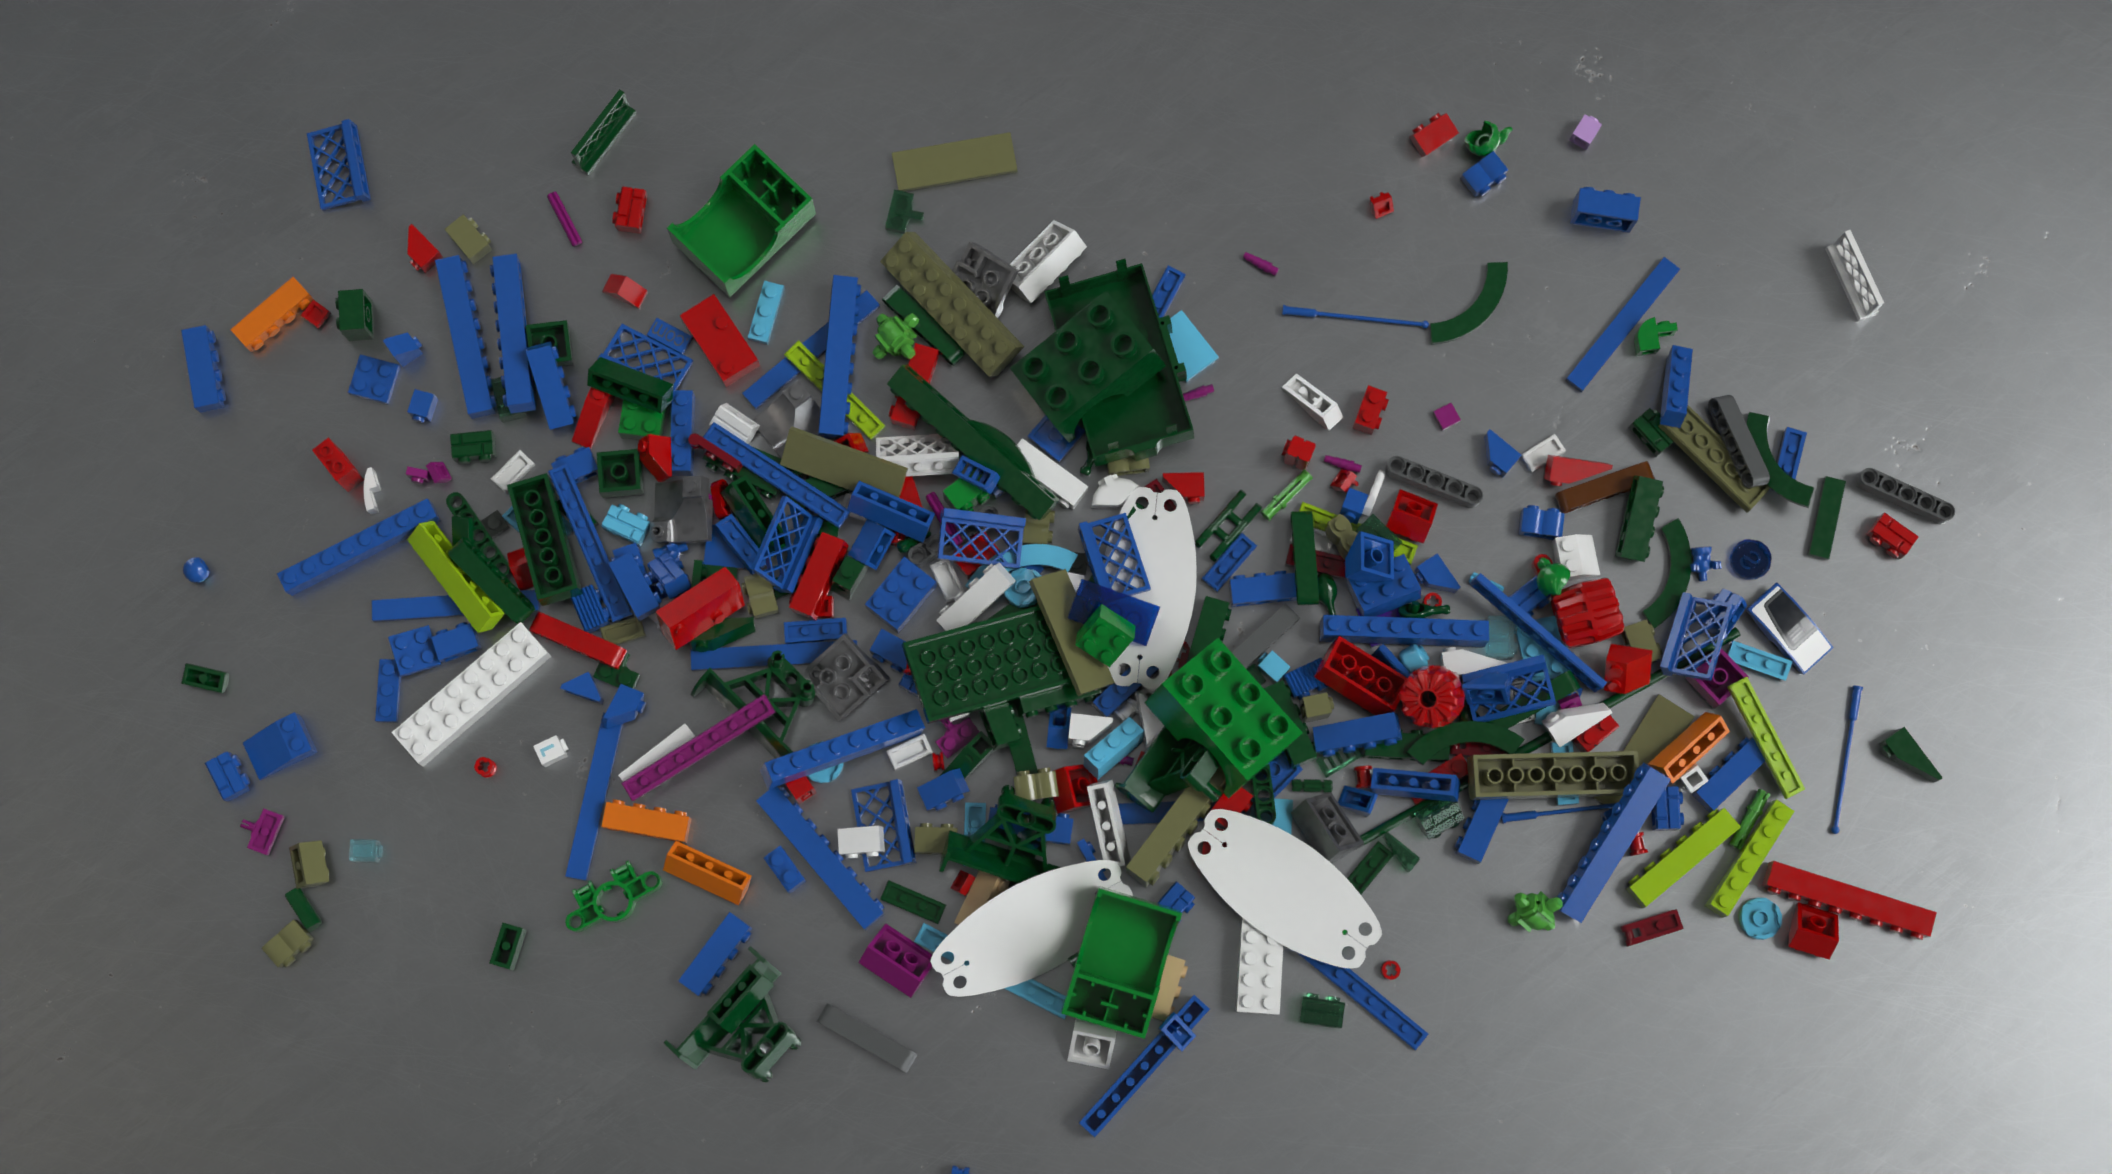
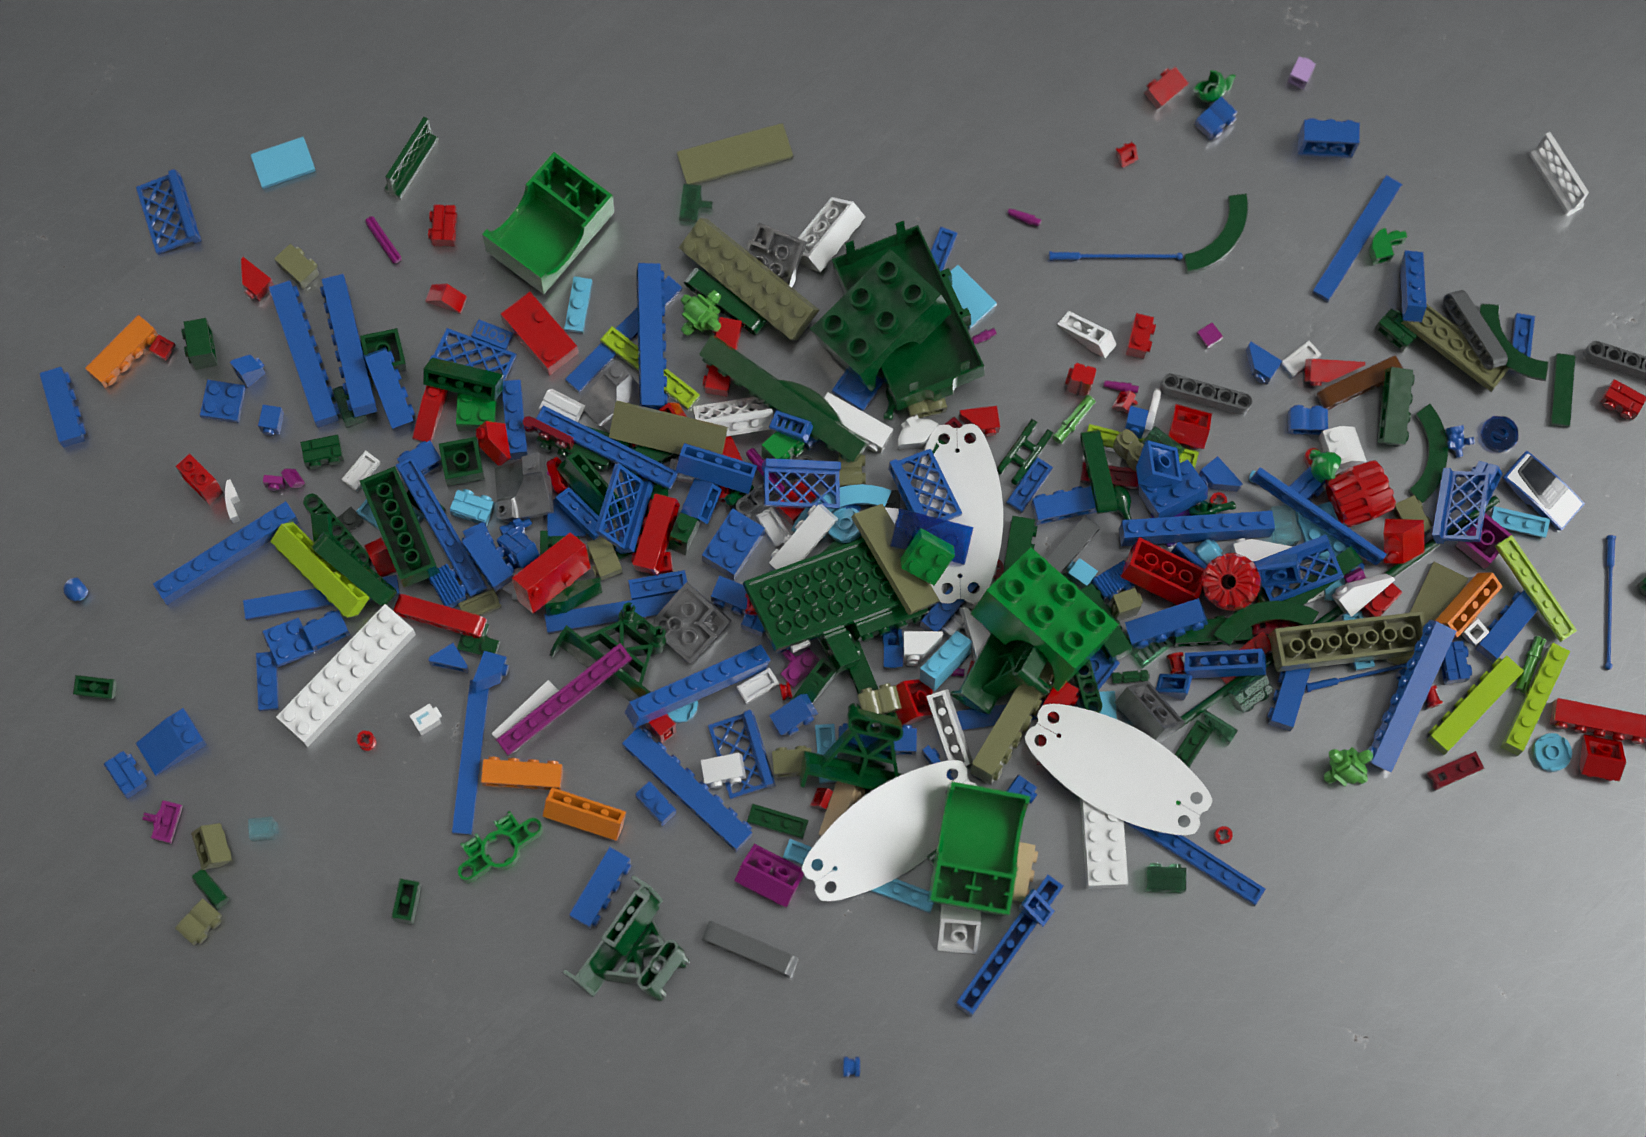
camera: 10 degrees left, 5 degrees down
none -> medium azure tile [250,137,316,189]

